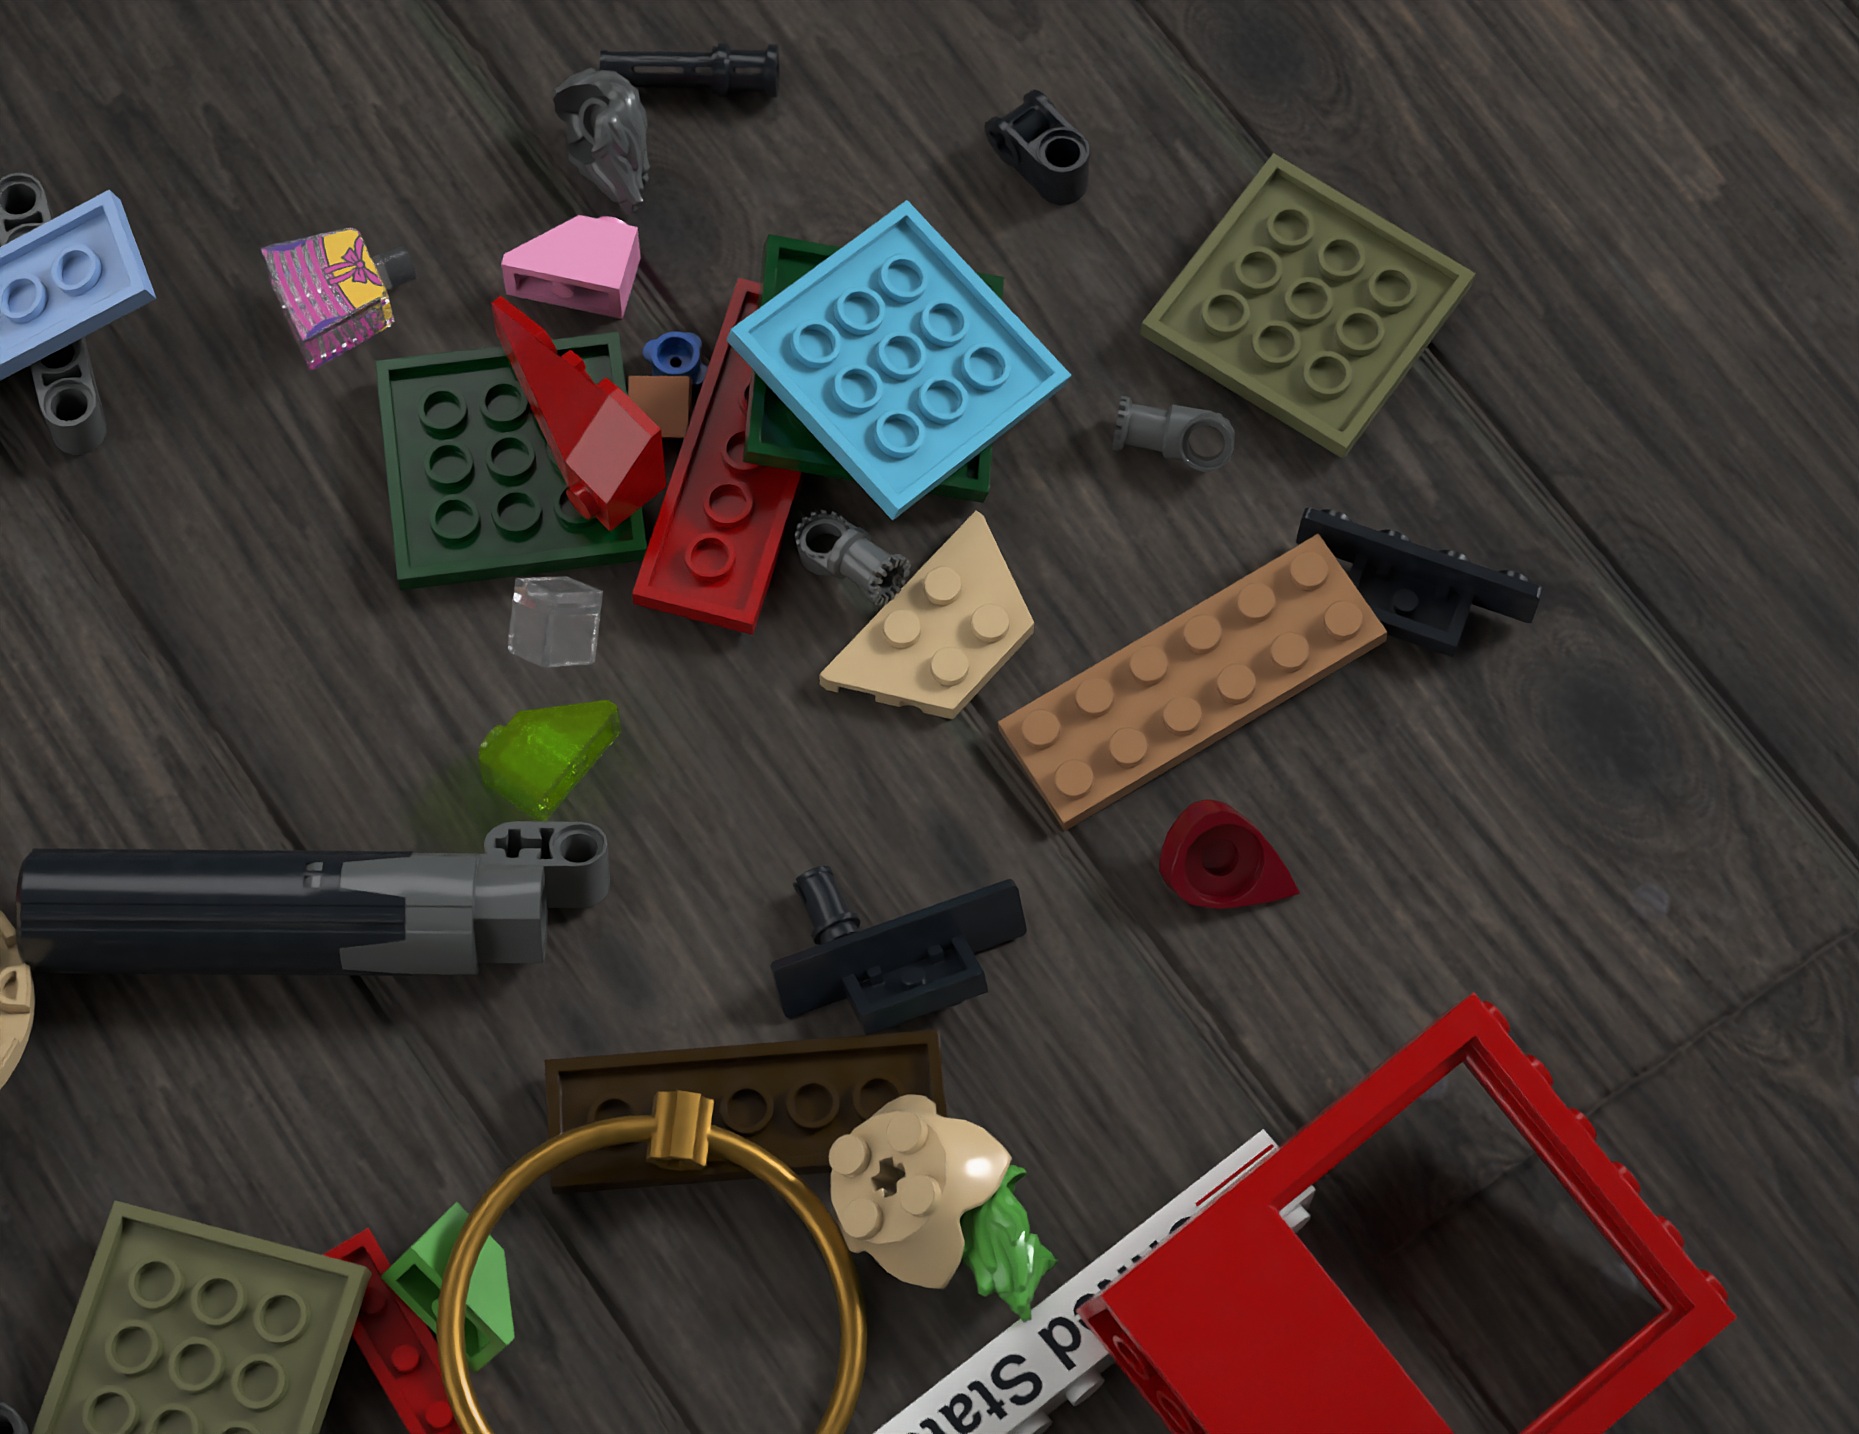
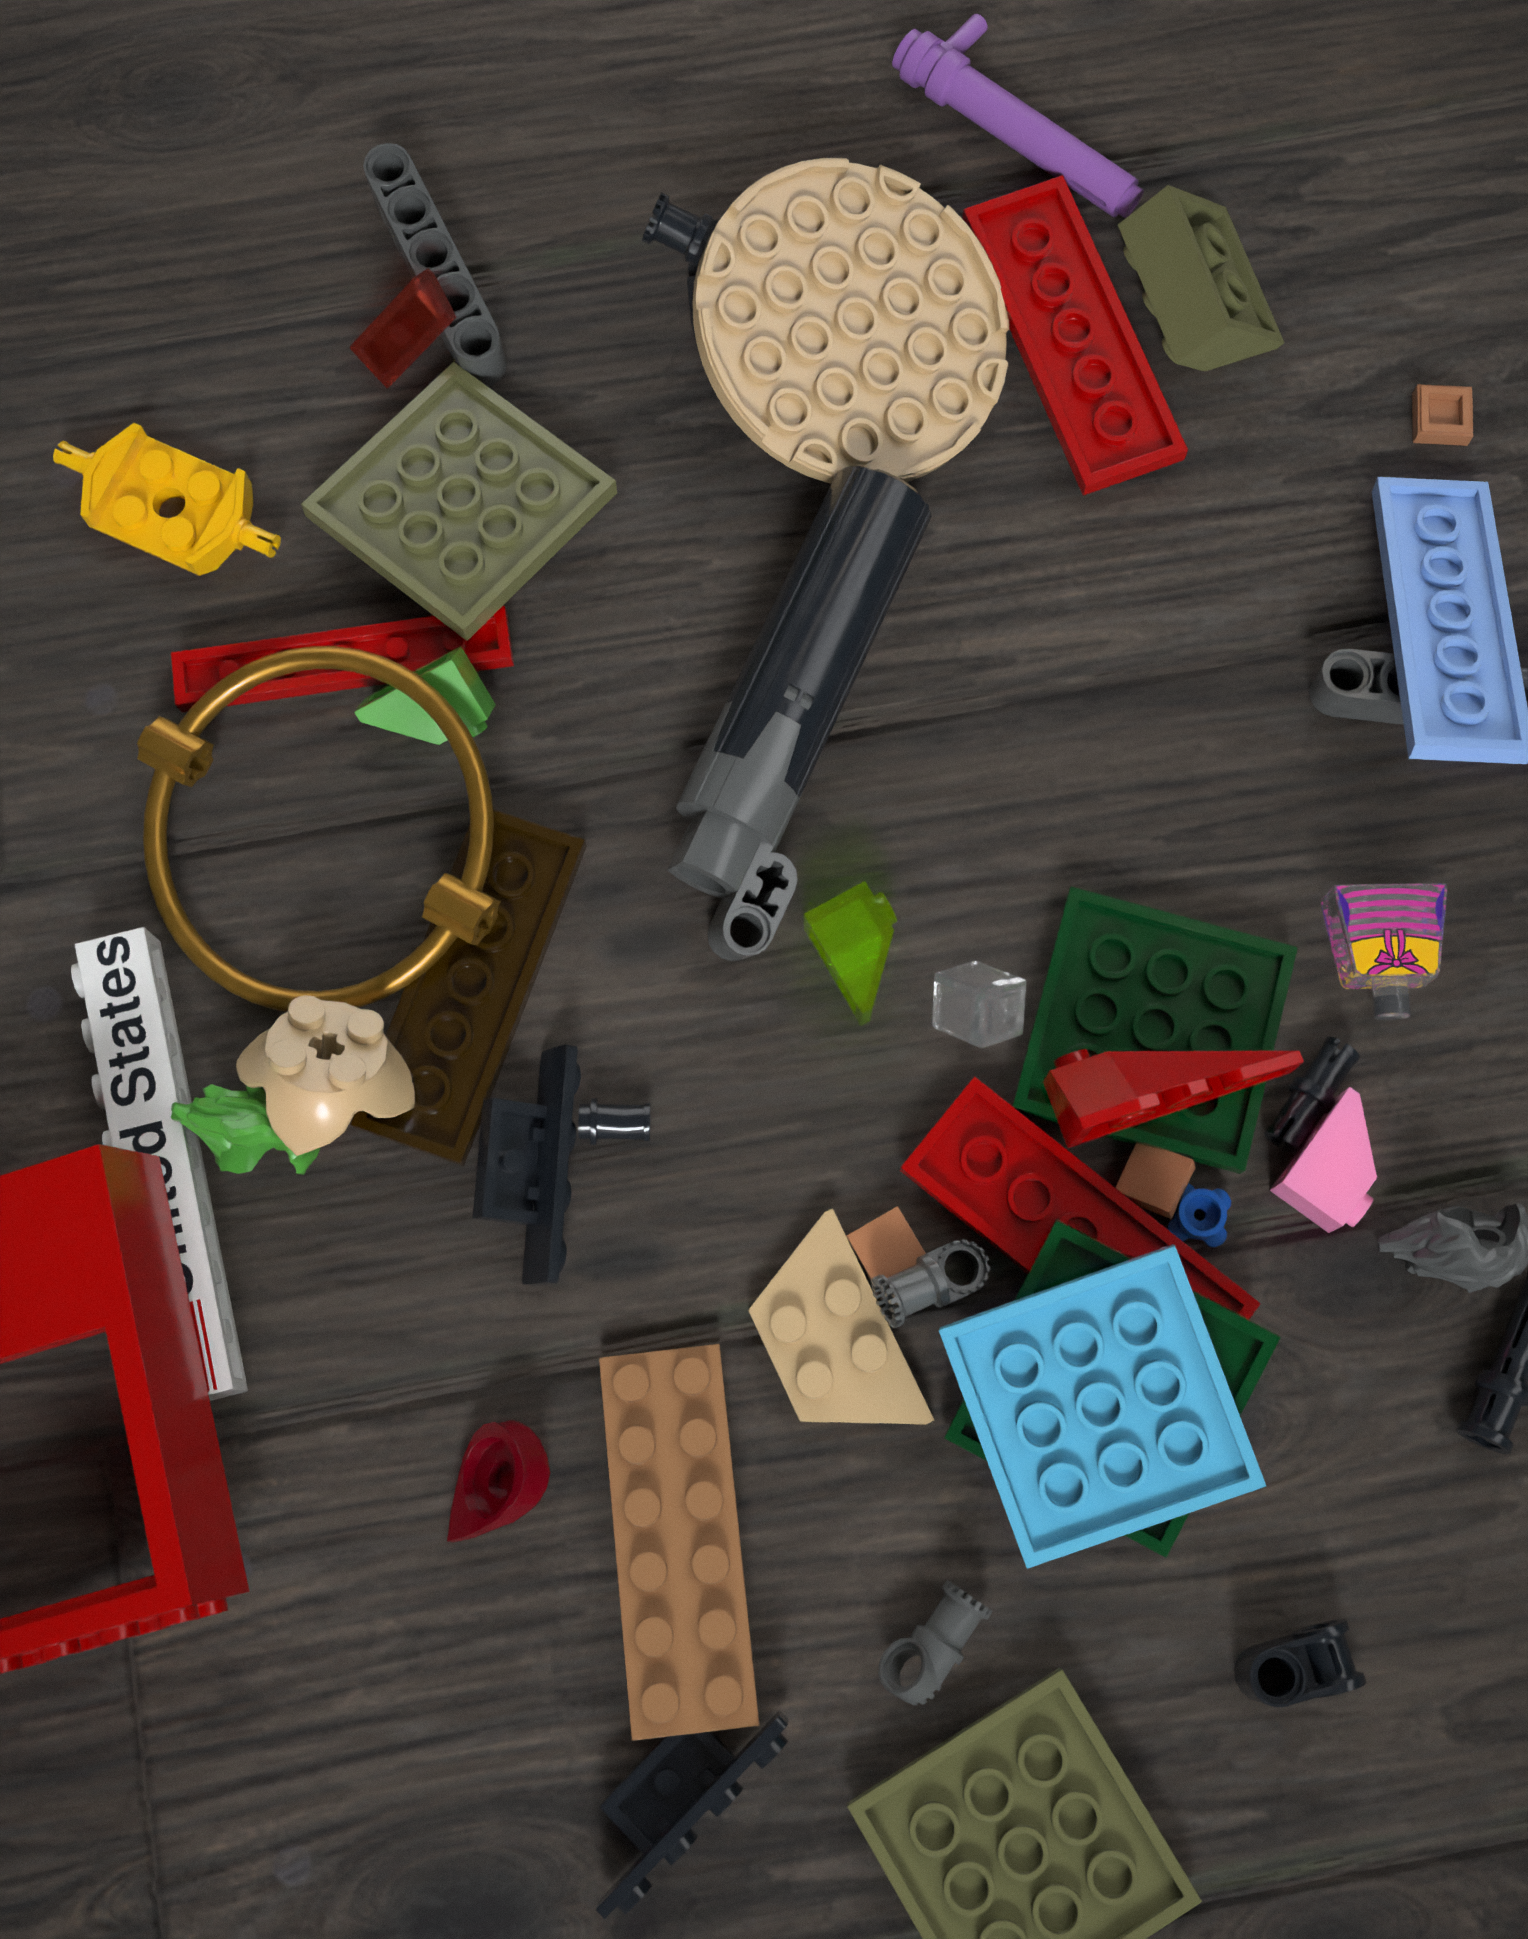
camera: 120 degrees right, 10 degrees up
none -> nougat tile [846,1206,926,1281]
none -> black pin [1264,1037,1360,1154]

